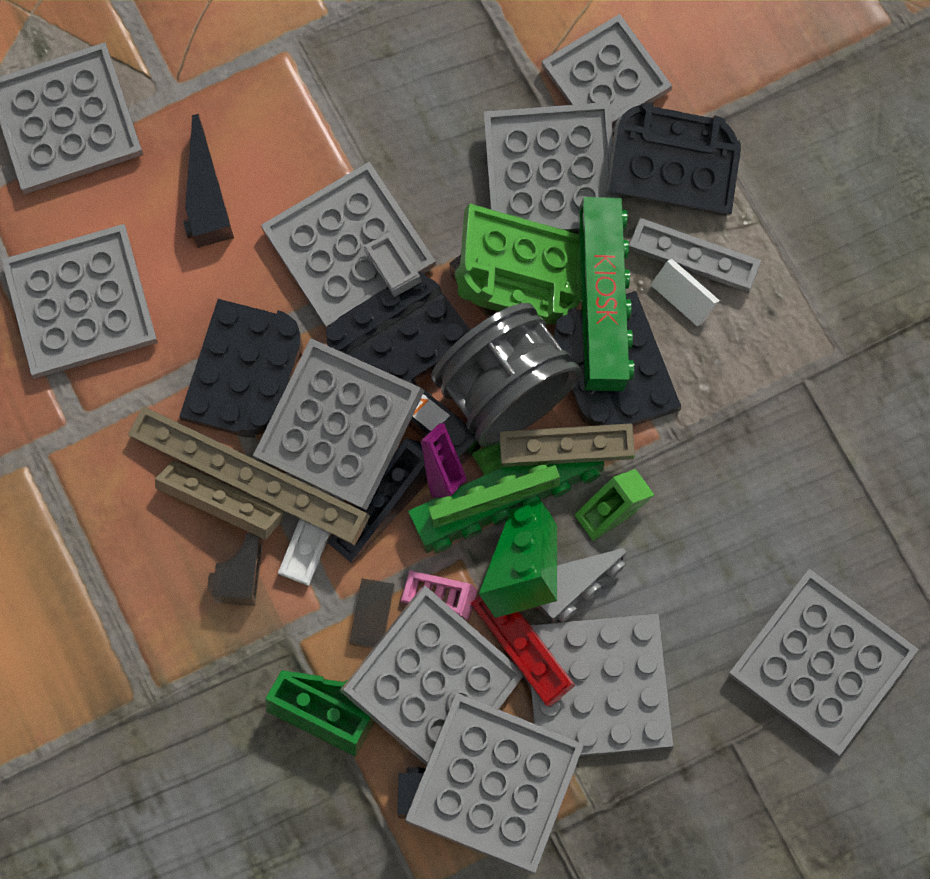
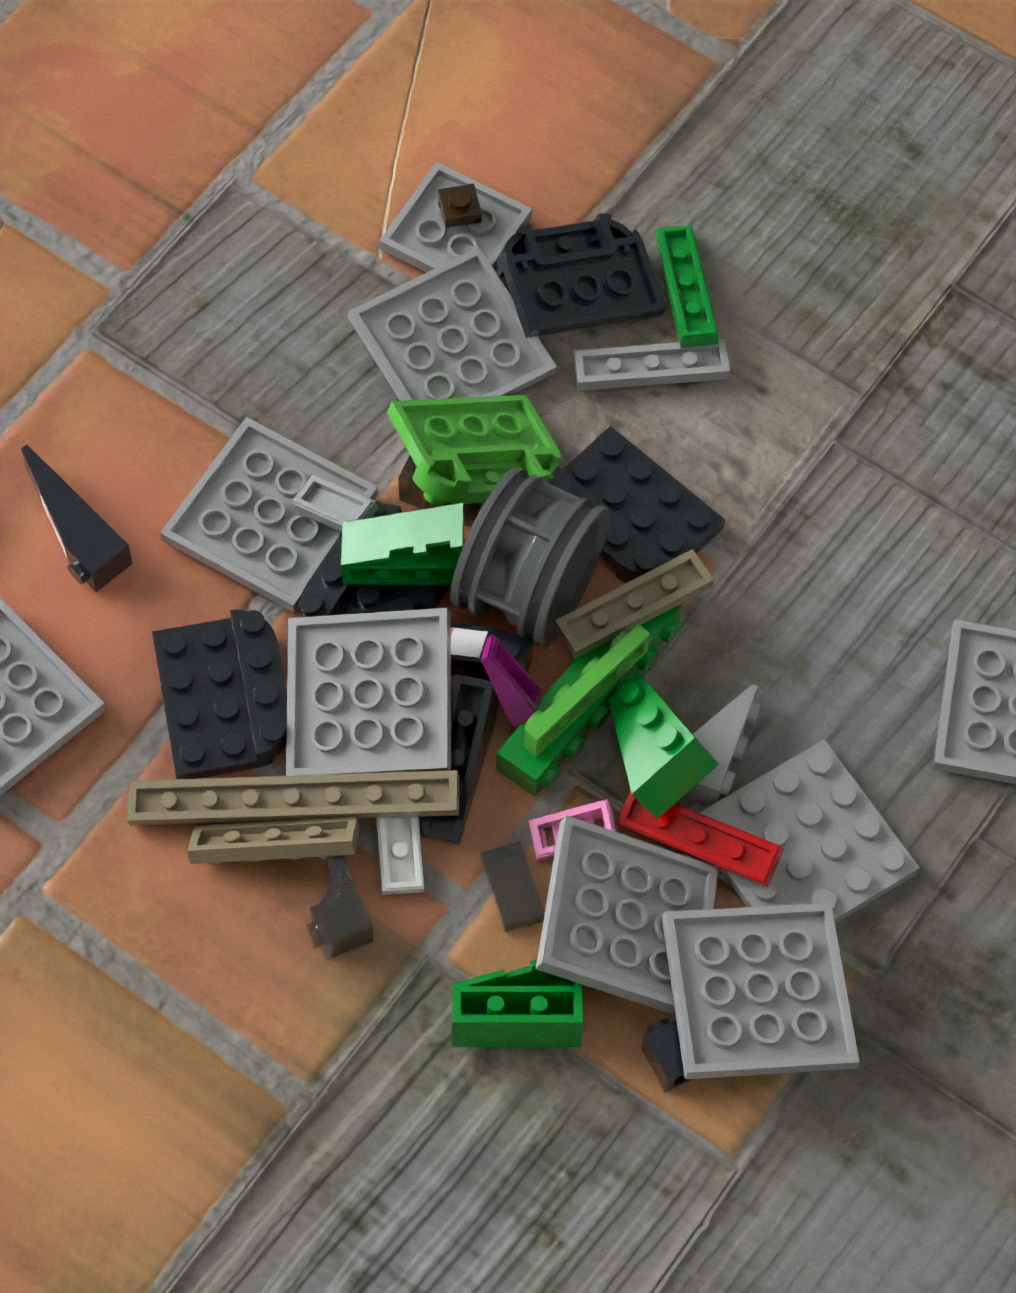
camera: 35 degrees left, 10 degrees down
bright green tile [472,443,502,475] -> none
bright green slope [574,469,654,541] -> none
green brick [578,197,634,391] -> none
white tile [650,259,720,327] -> none
none -> wedge [341,503,465,585]
none -> dark brown plate [438,183,482,228]
none -> green tile [655,225,719,348]

